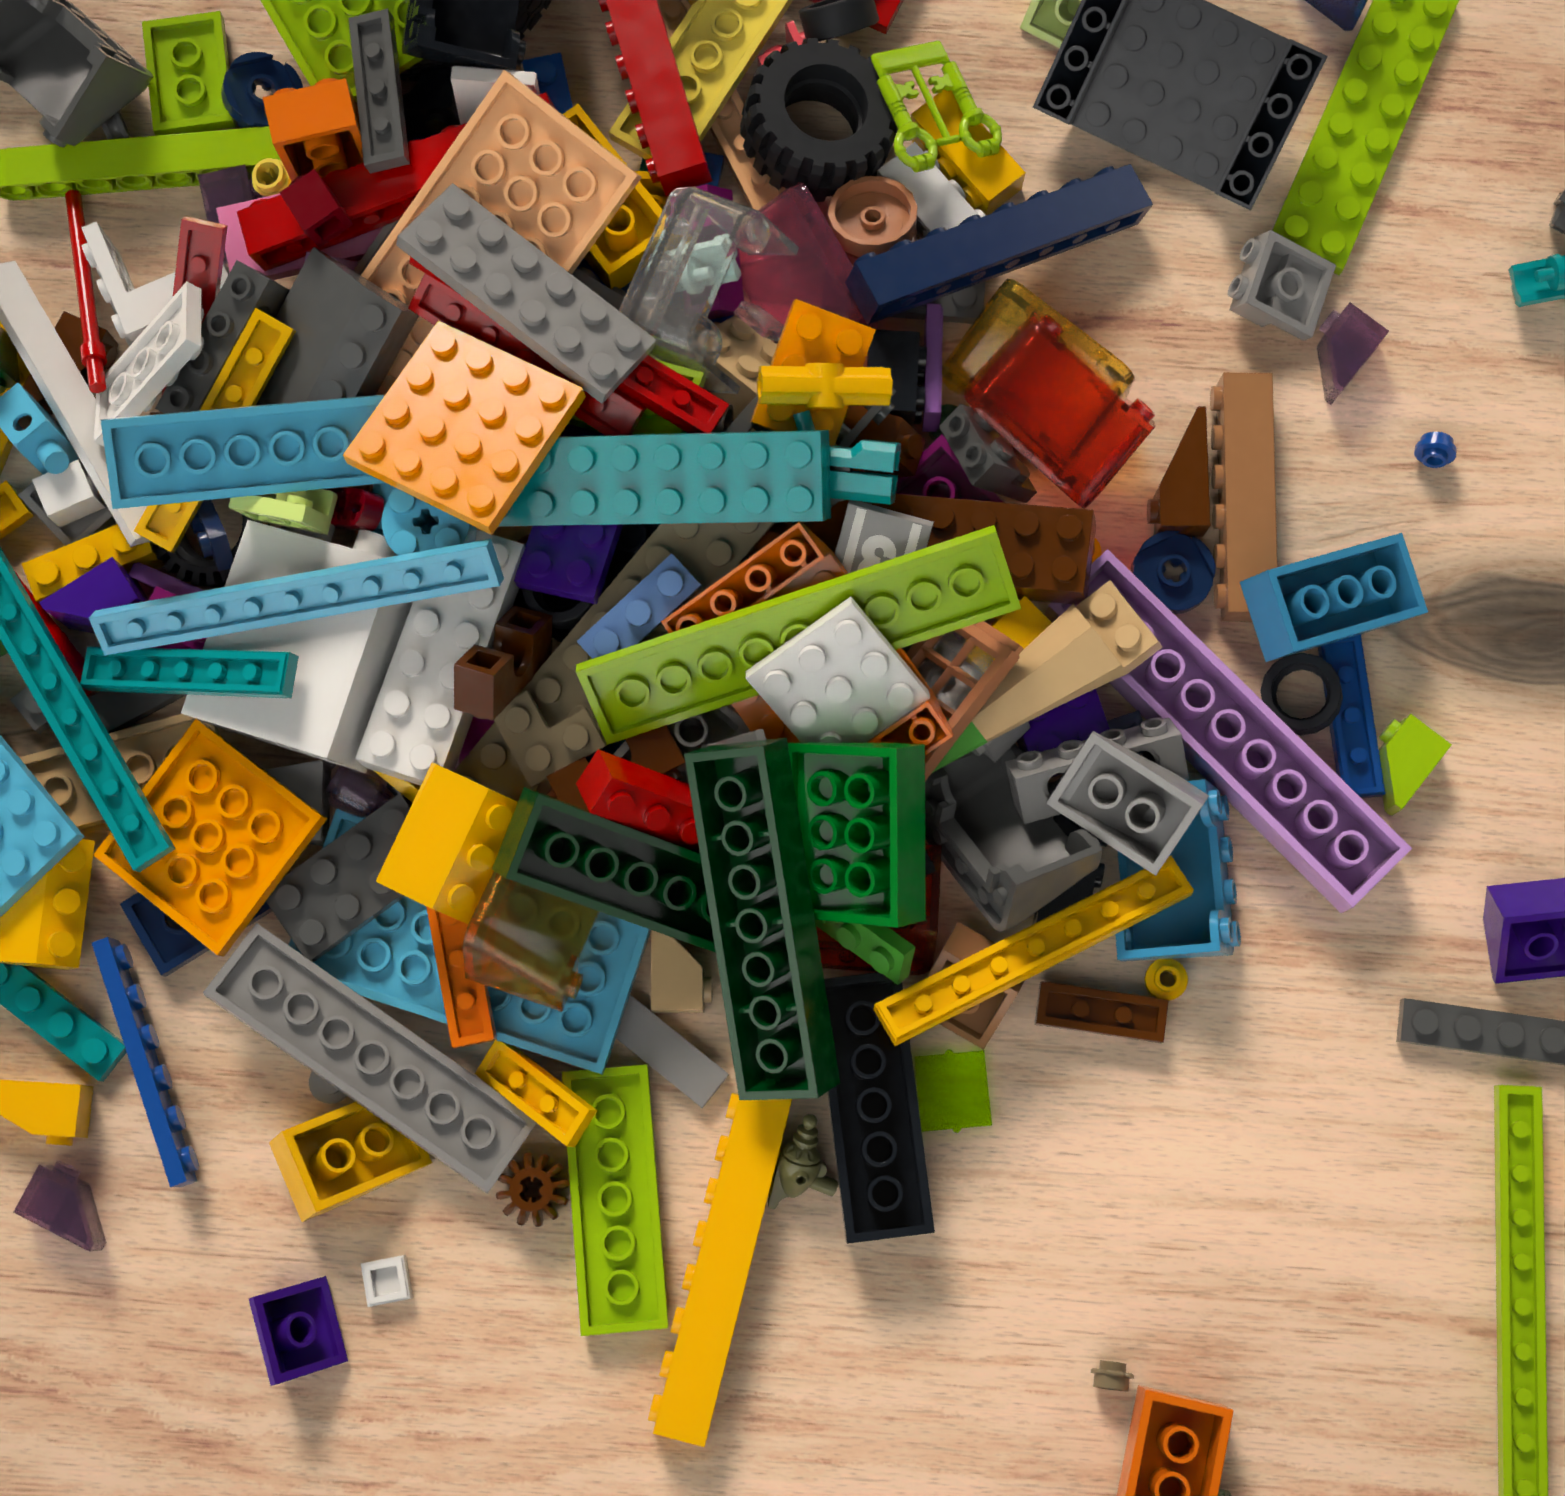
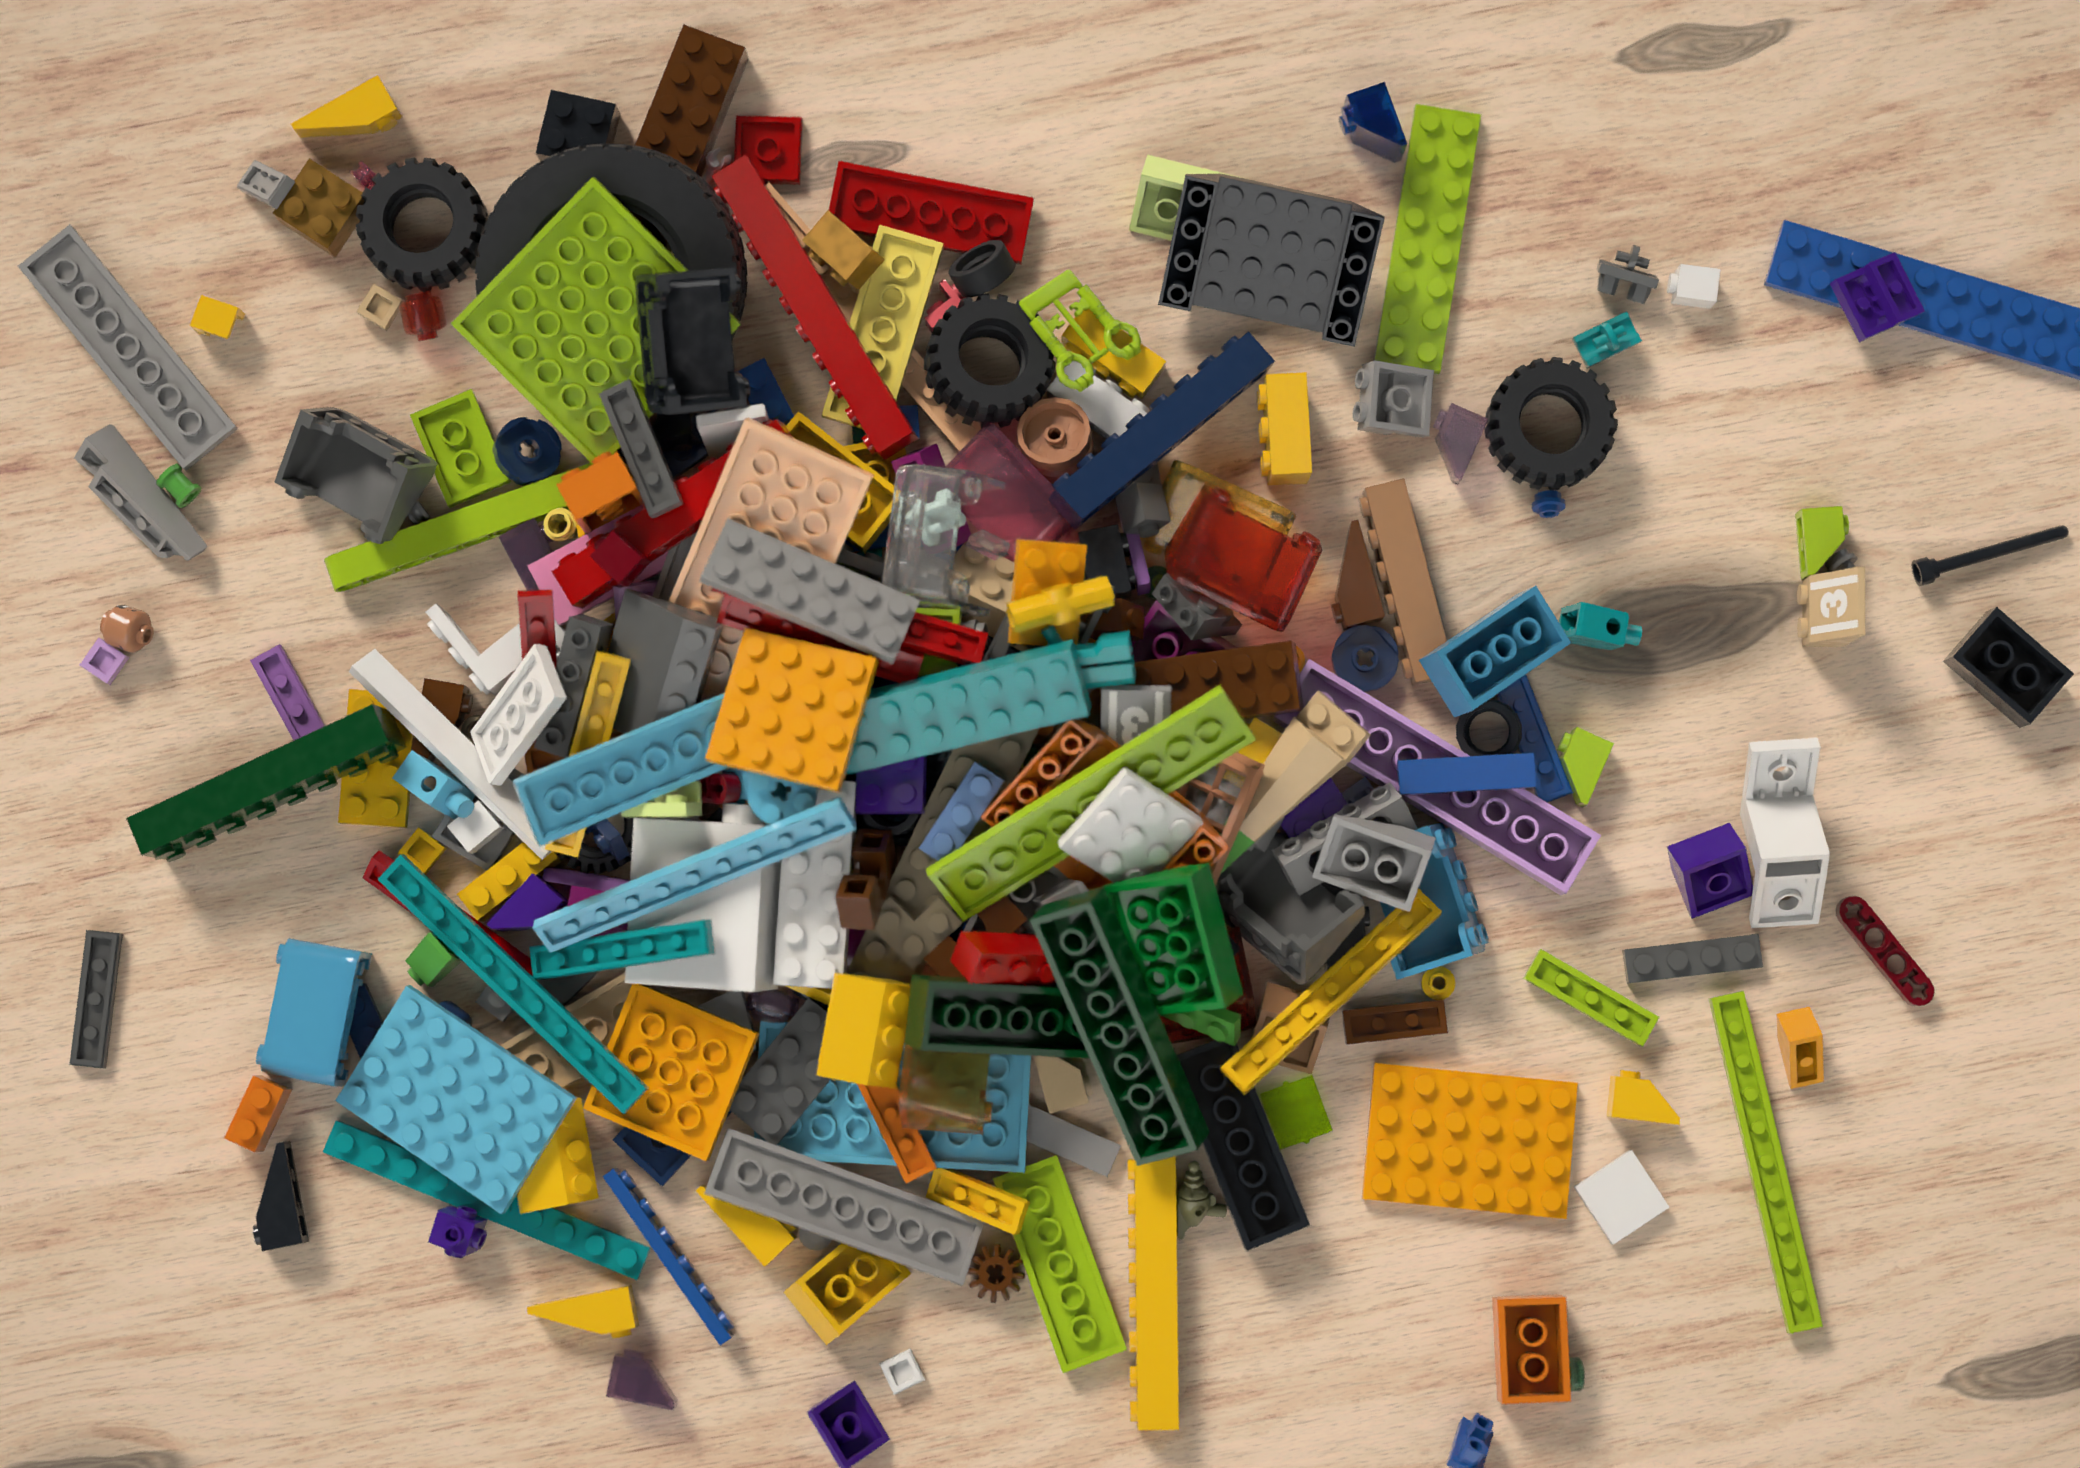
camera: 15 degrees left, 5 degrees up
red bar [65,190,107,393] -> none
dark tan plate [1090,1360,1134,1392] -> none
none -> yellow slope [695,1185,797,1267]
none -> dark grey brick [1115,482,1171,538]
none -> yellow brick [1256,372,1312,486]
none -> light orange plate [1361,1063,1578,1219]
none -> blue tile [1397,753,1537,795]
none -> black tyre [1484,357,1618,490]
none -> lime plate [1523,949,1659,1047]
none -> teal torso [1559,602,1642,650]
none -> white tile [1574,1150,1670,1245]
none -> yellow slope [1606,1070,1680,1125]

